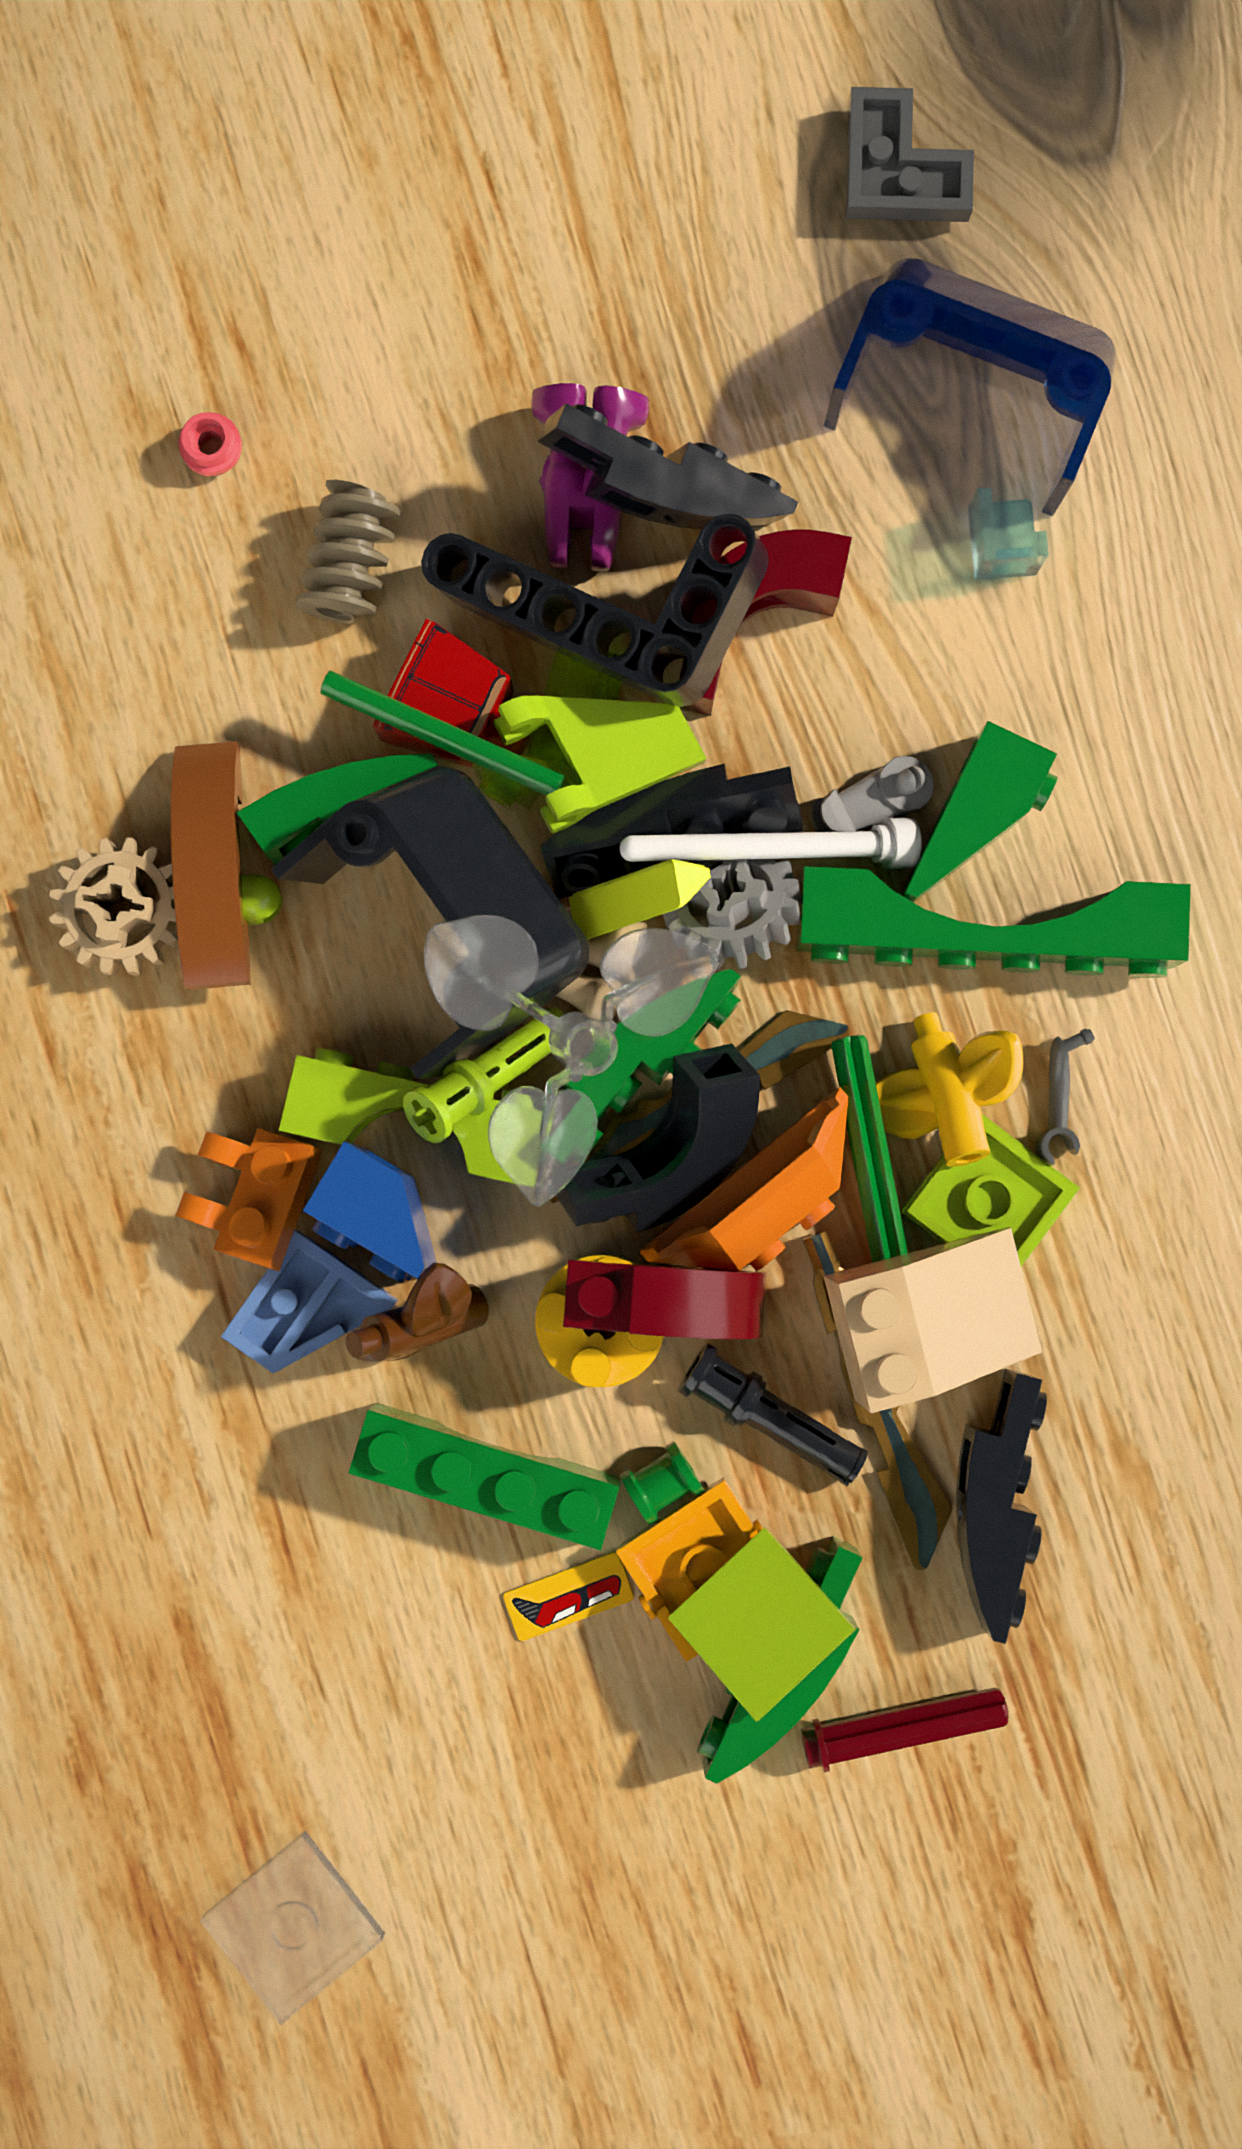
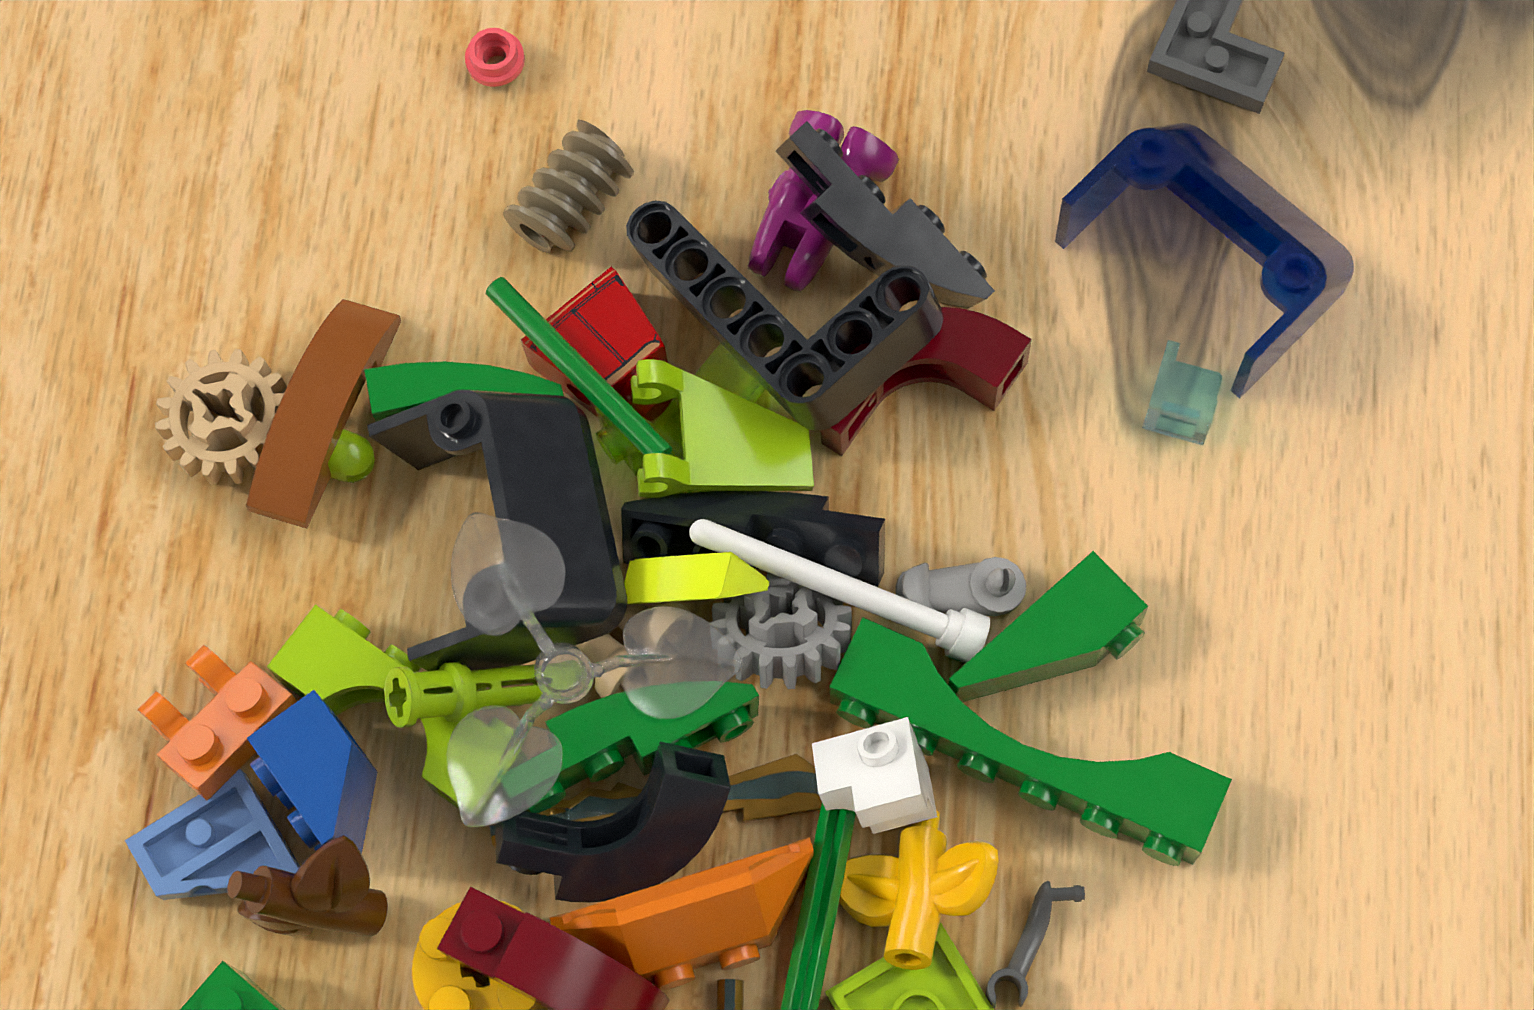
camera: 25 degrees right, 15 degrees down
none -> white brick [812,717,937,834]

